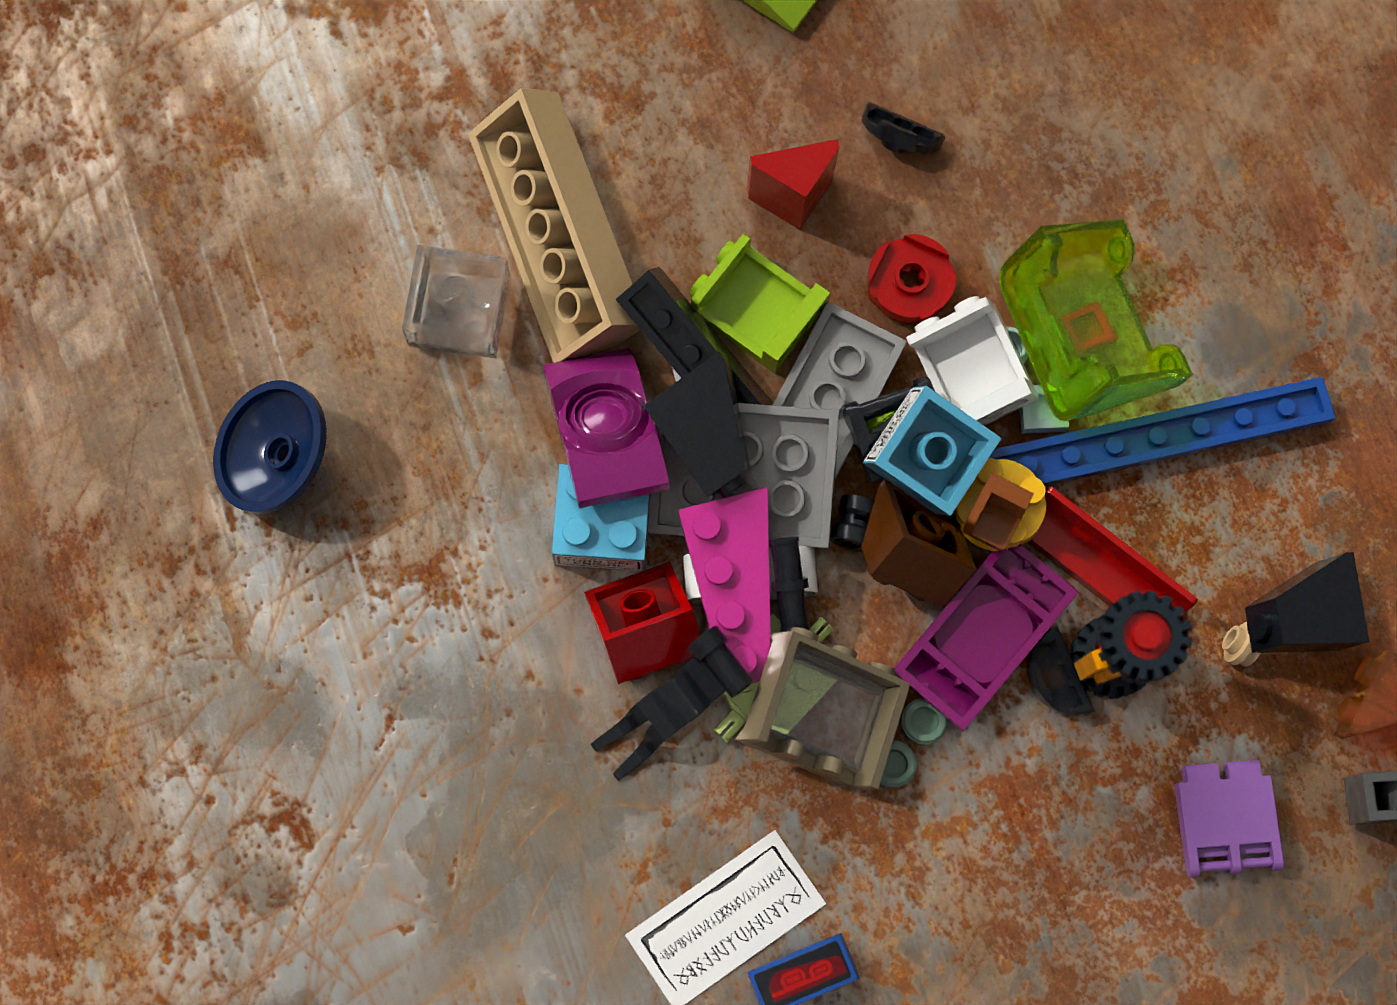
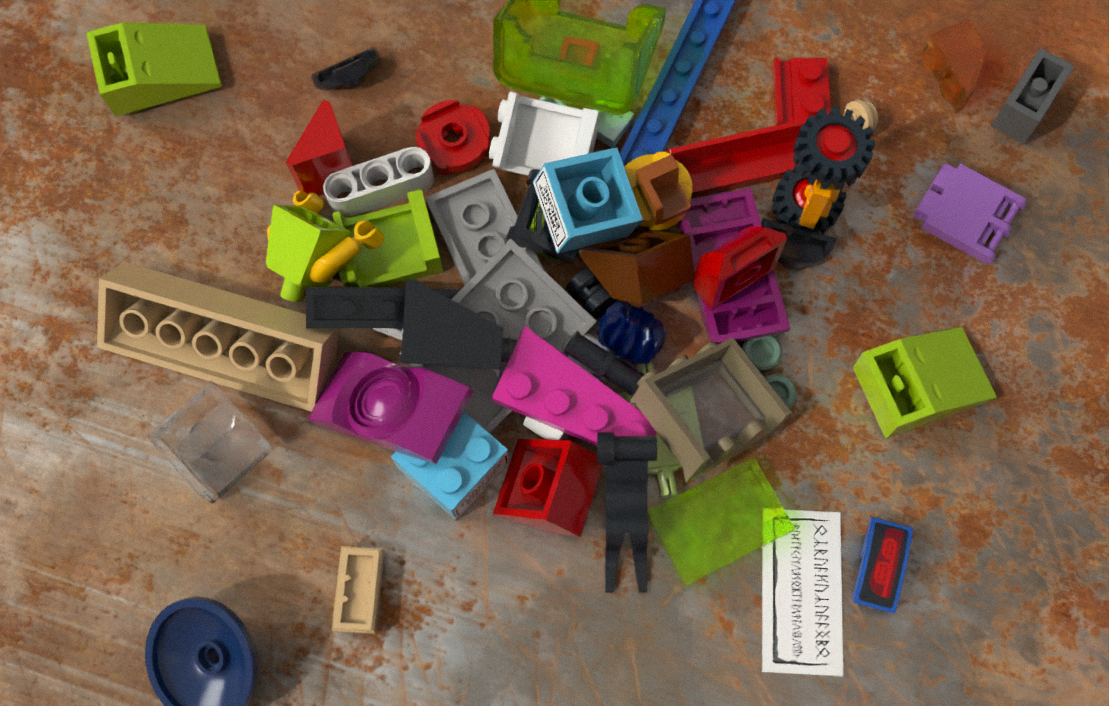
camera: 45 degrees left, 5 degrees down
black slope [1245,552,1369,653] -> none
none -> lime torso [266,190,384,302]
none -> white beam [323,147,434,218]
none -> tan plate [332,546,385,635]
none -> clear blue gear [596,302,667,365]
none -> clear neon green tile [648,457,795,587]
none -> red slope [693,226,787,311]
none -> red plate [772,58,831,125]
none -> lime slope [852,327,997,439]

